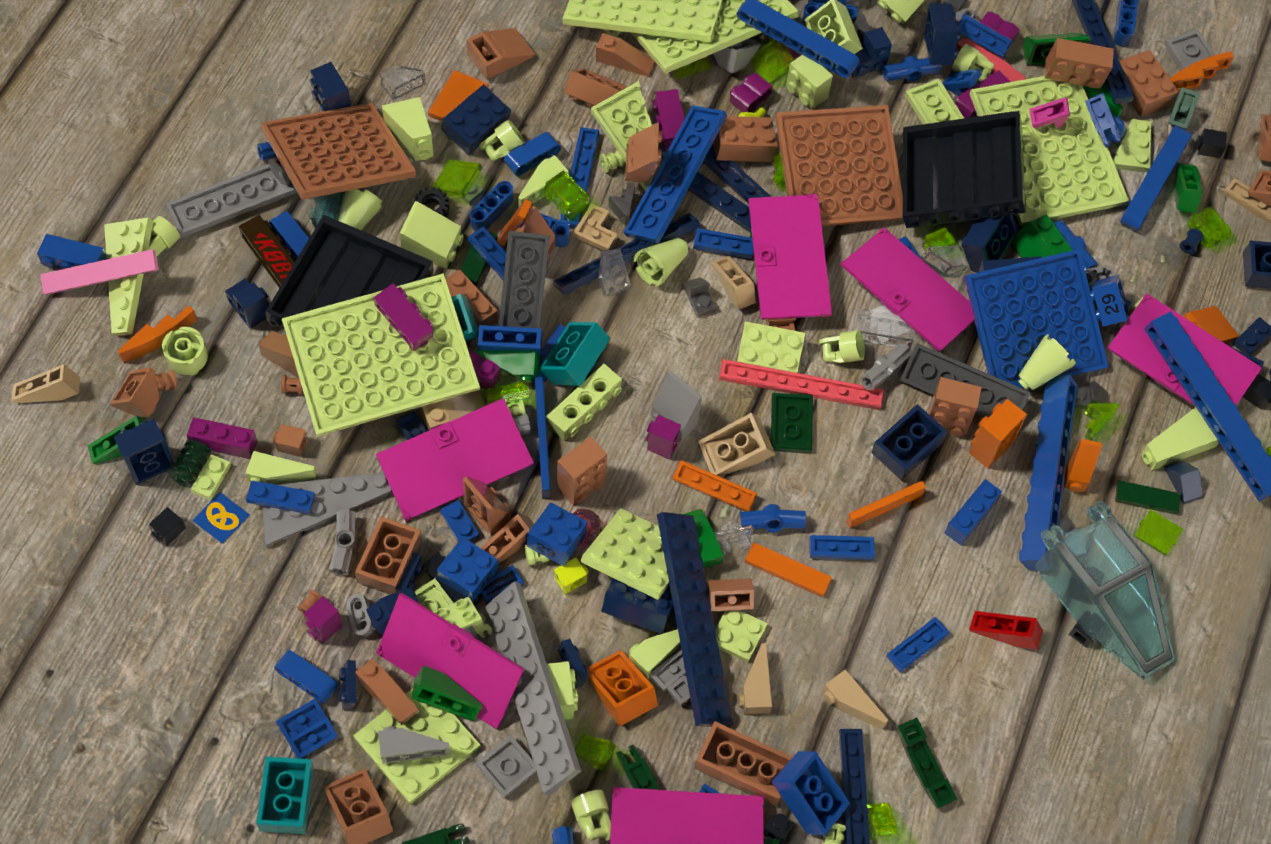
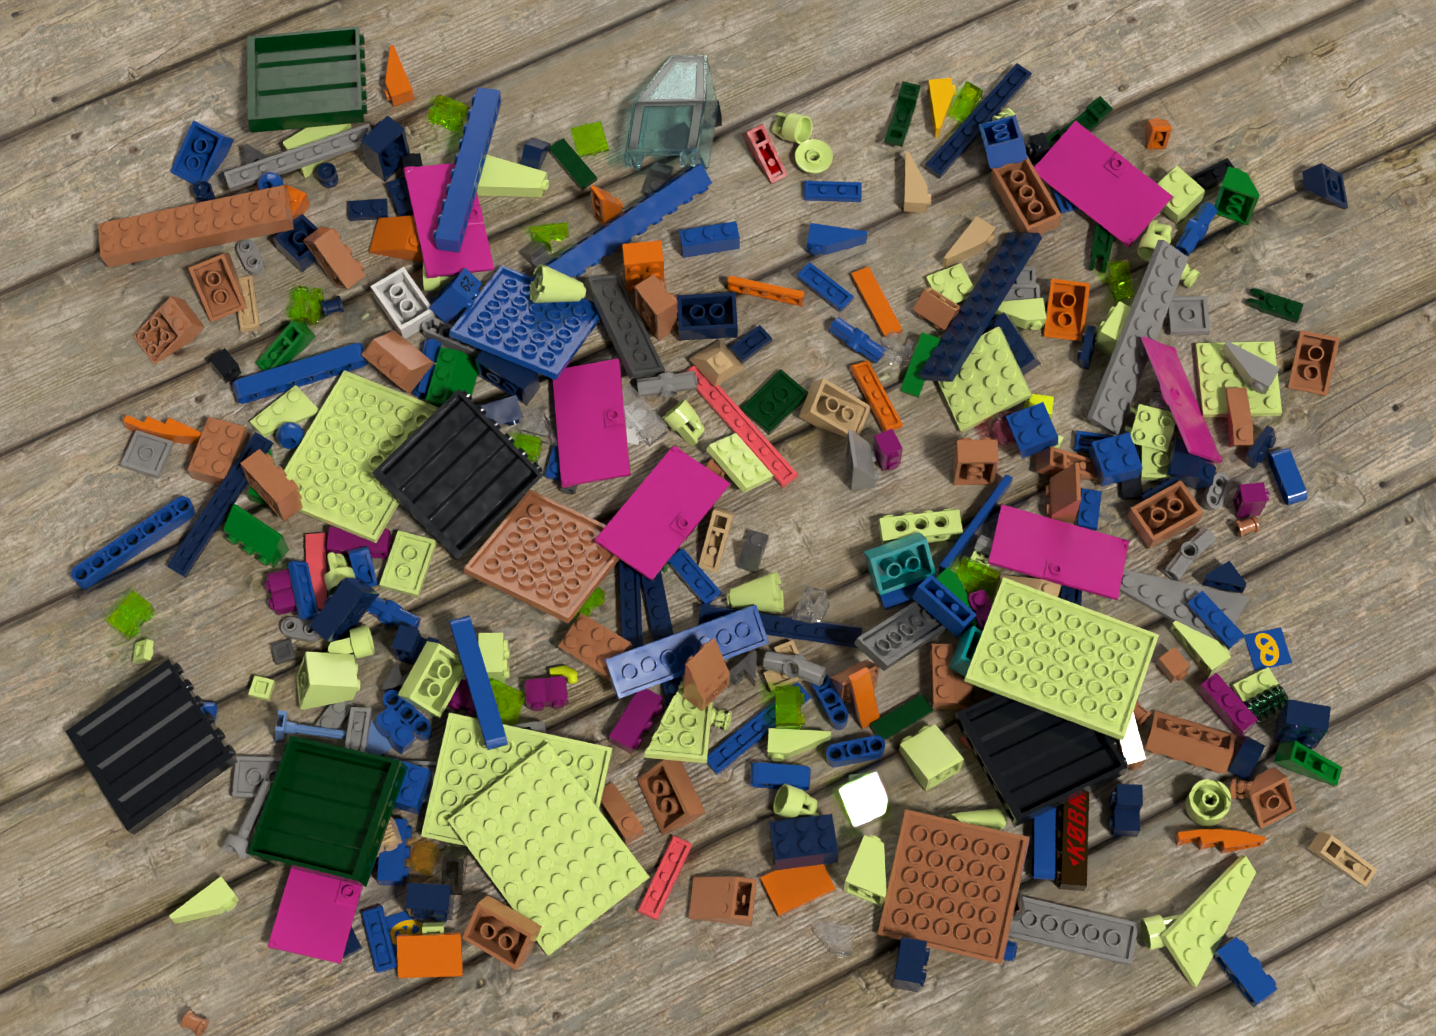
camera: 135 degrees left, 5 degrees up
bright pink tile [40,249,159,295] -> none
black brick [148,507,186,546] -> none
teal brick [256,757,314,834] -> none
blue slope [276,698,338,759] -> none
magenta brick [373,283,434,351] -> none
green slope [411,665,483,721] -> none
black tyre [414,187,450,218] -> none
blue tile [467,226,506,281] -> none
dark pink slope [1029,97,1070,129] -> none
blue hinge [1085,93,1121,148] -> none
sand green slope [1168,87,1200,130] -> none
none -> nougat brick [303,227,365,289]
none -> yellowish green piece [328,625,375,659]
none -> nougat slope [361,331,434,393]
none -> white brick [370,267,436,339]
none -> coral tile [638,836,693,921]
none -> tan slope [690,340,745,387]
none -> dark blue plate [730,325,772,364]
none -> light grey piece [763,651,827,686]
none -> yellowish green piece [772,112,813,144]
none -> yellowish green dish [795,139,833,174]
none -> blue slope [806,223,868,255]
none -> yellow slope [927,78,956,138]
none -> nougat slope [1145,710,1235,774]
none -> yellowish green wheel [1180,263,1200,288]
none -> dark blue slope [1202,561,1246,594]
none -> dark blue slope [1228,736,1265,781]

